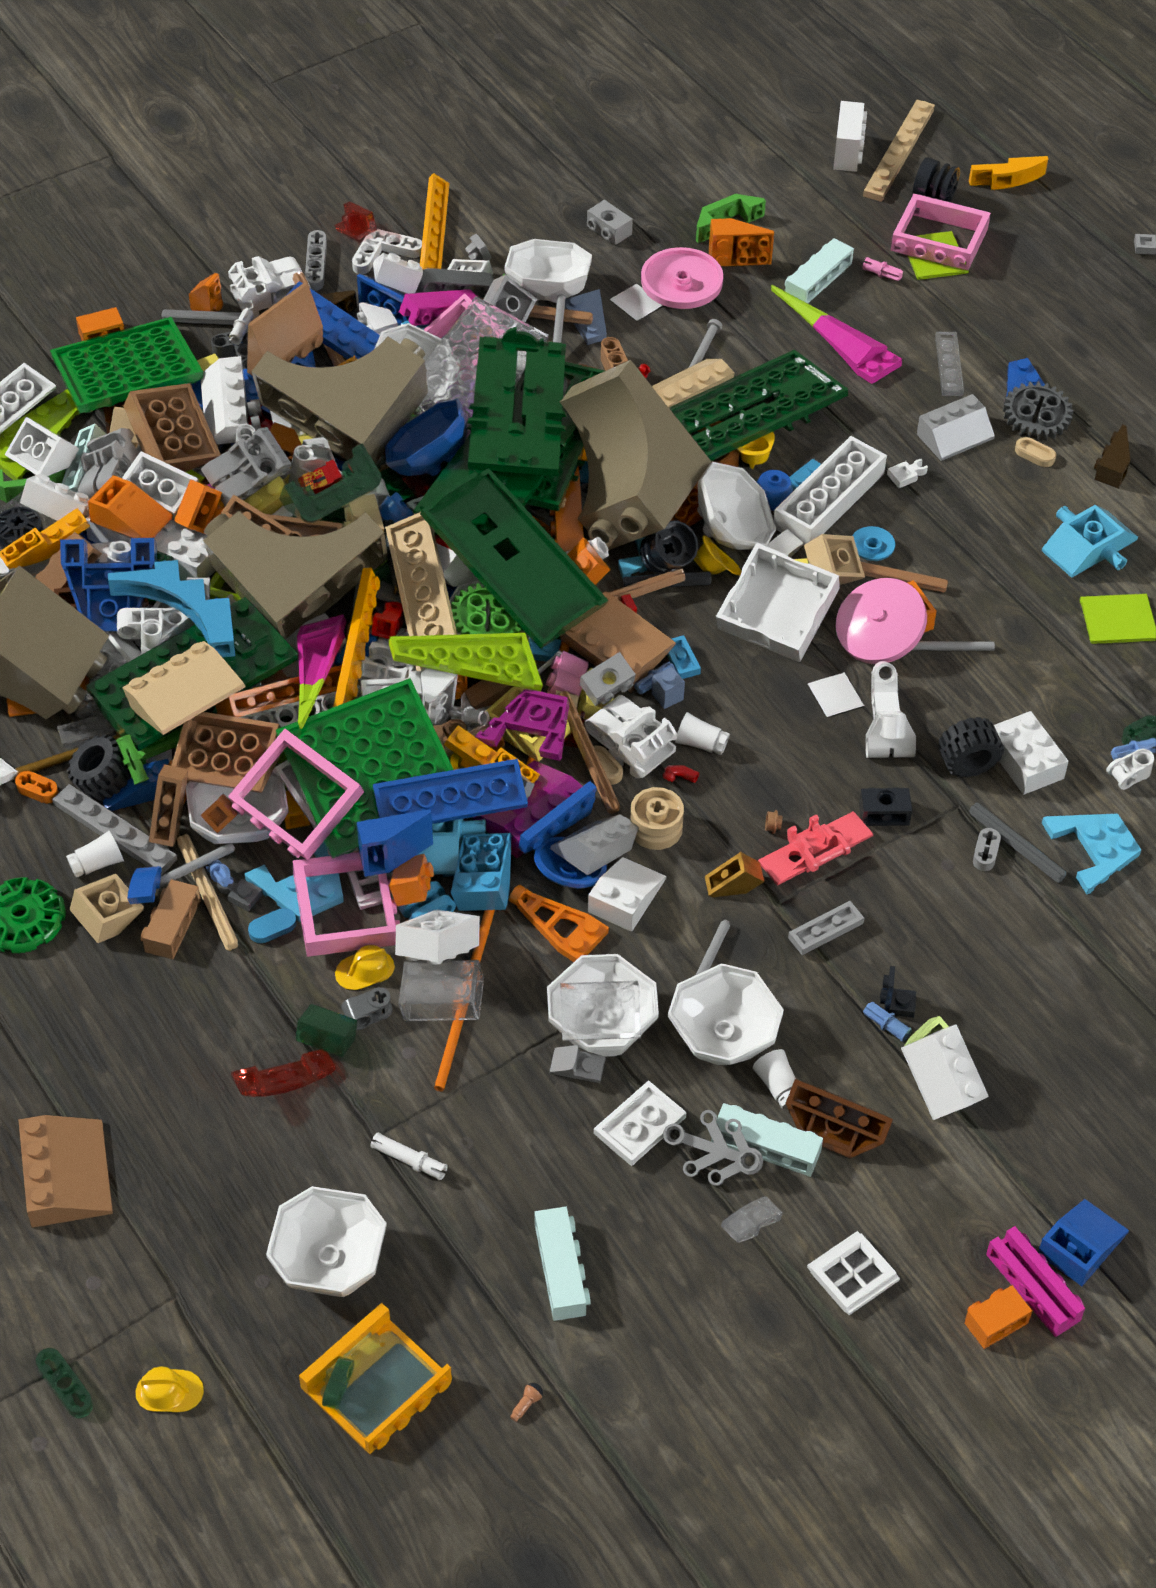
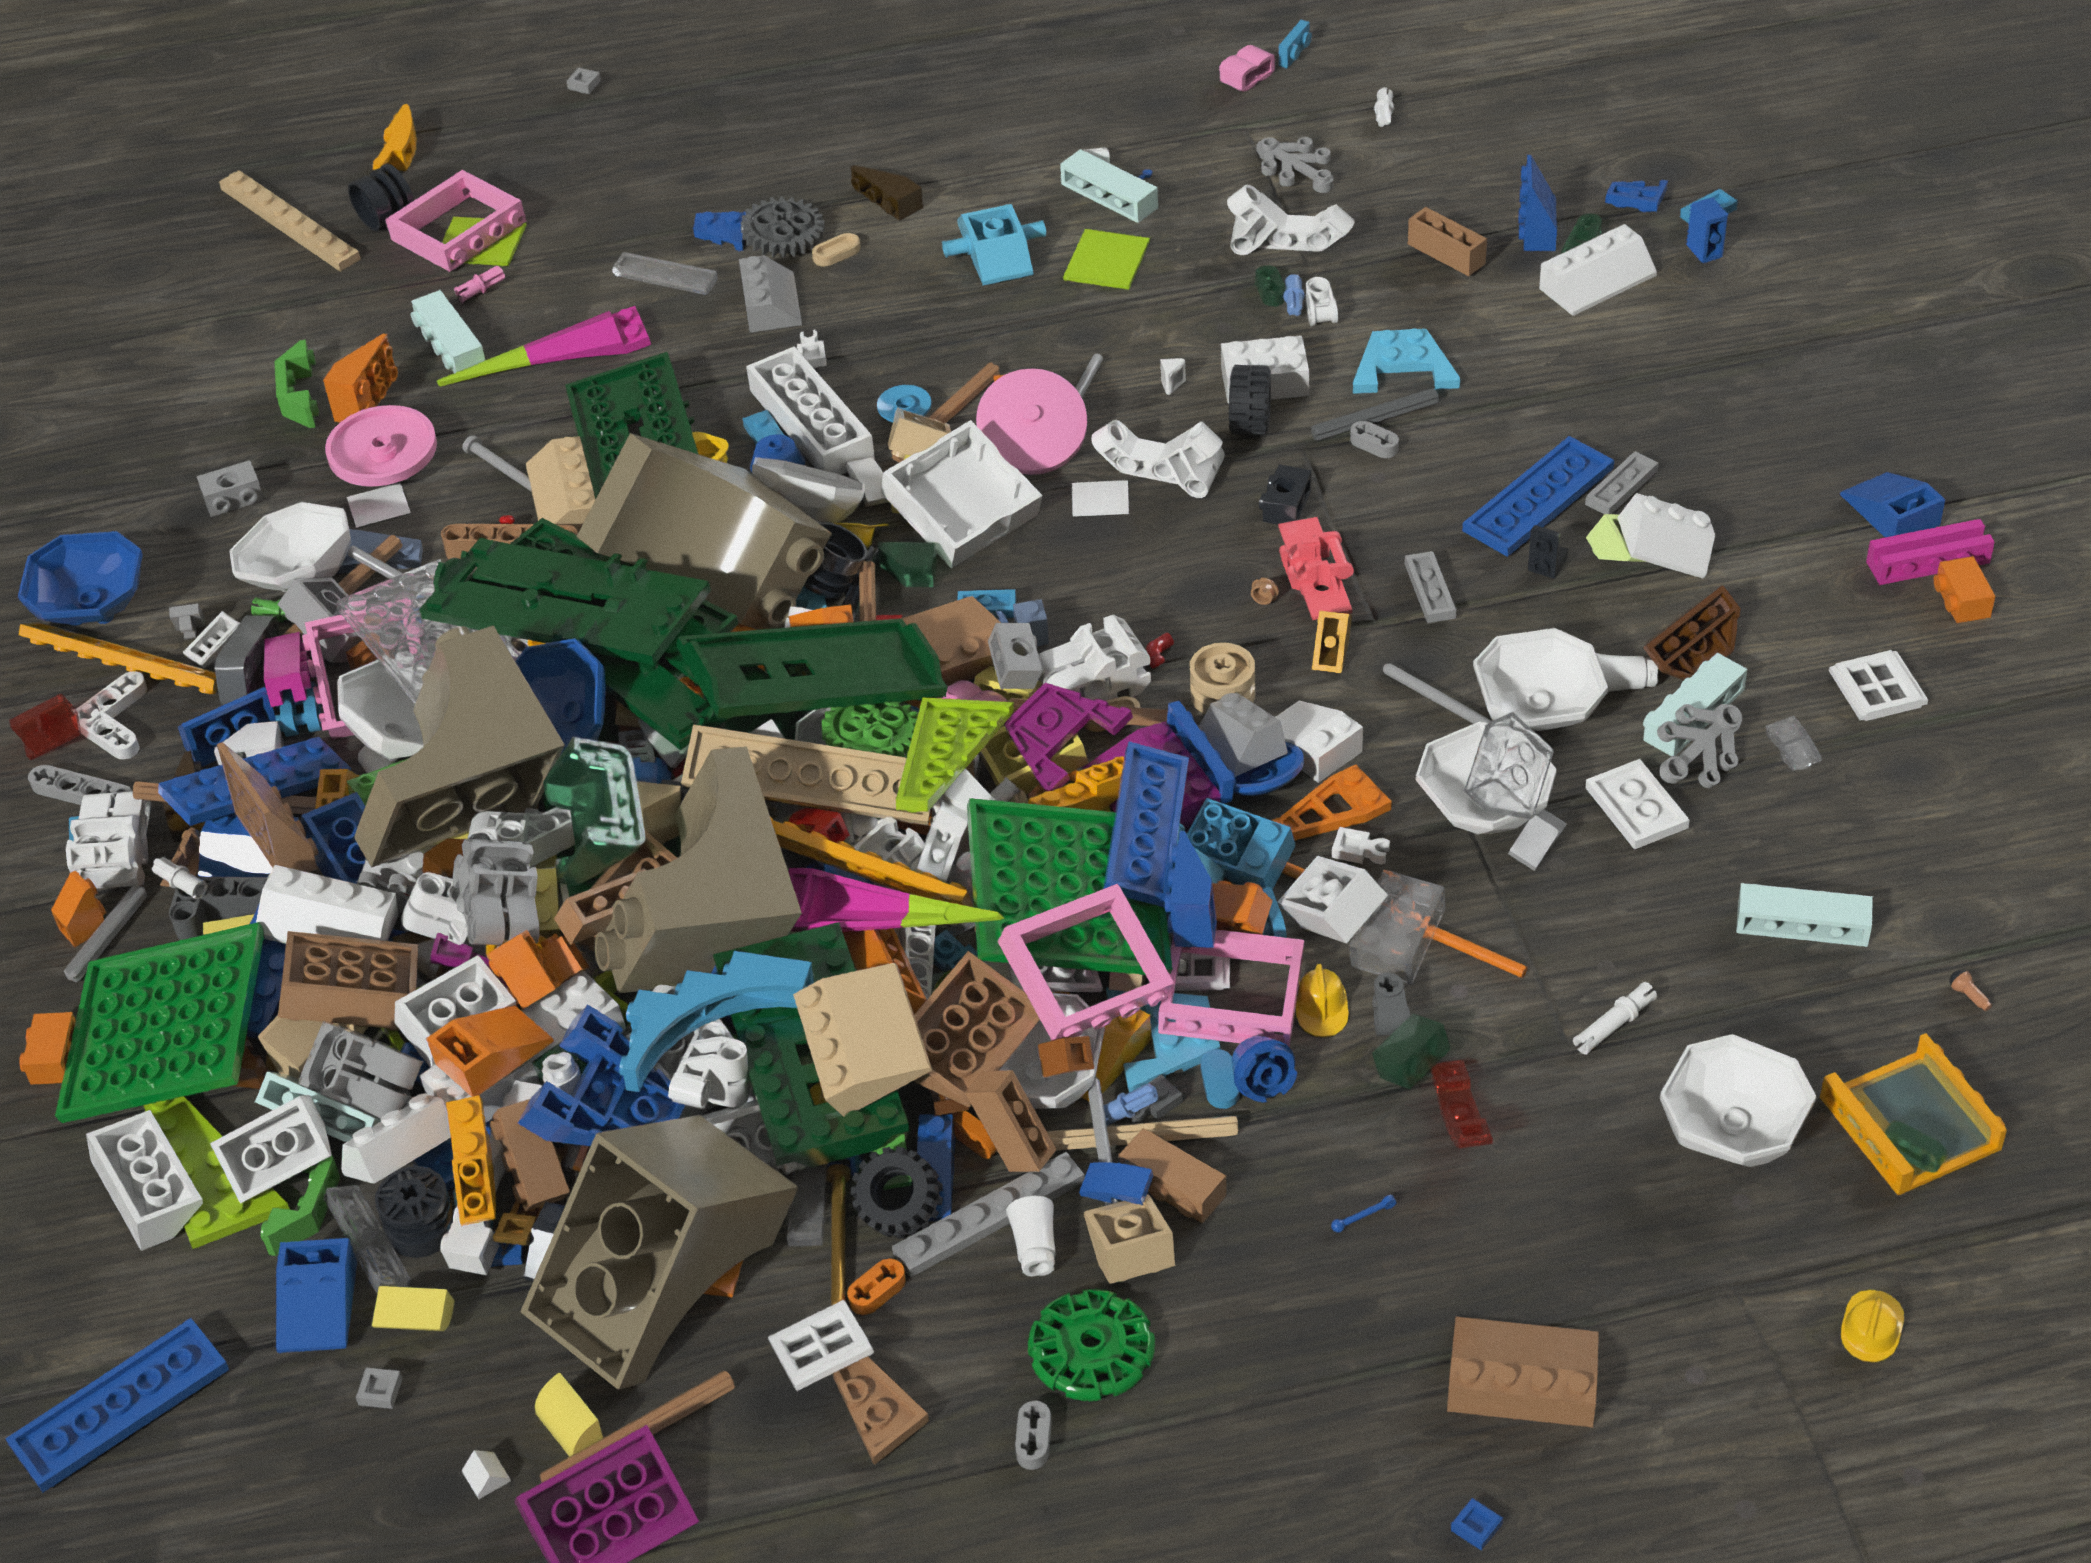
camera: 65 degrees left, 5 degrees down
clear green beam [36,1348,93,1418] -> none
bright green pin [116,734,149,785] -> none
red leg [298,459,344,497] -> none
white slope [373,253,423,294] -> none
white plant [675,712,730,755] -> none
white brick [833,101,867,172] -> none
medium blue axle [863,1002,912,1042] -> none
none -> blue rock [18,531,143,626]
none -> clear green slope [878,542,937,587]
none -> light orange slope [1081,1009,1151,1101]
none -> white slope [1160,358,1186,395]
none -> blue cone [1232,1036,1297,1102]
none -> blue hinge [1331,1195,1396,1232]
none -> white plate [1332,827,1390,864]
none -> blue plate [1462,436,1614,557]
none -> light grey plate [1585,451,1658,514]

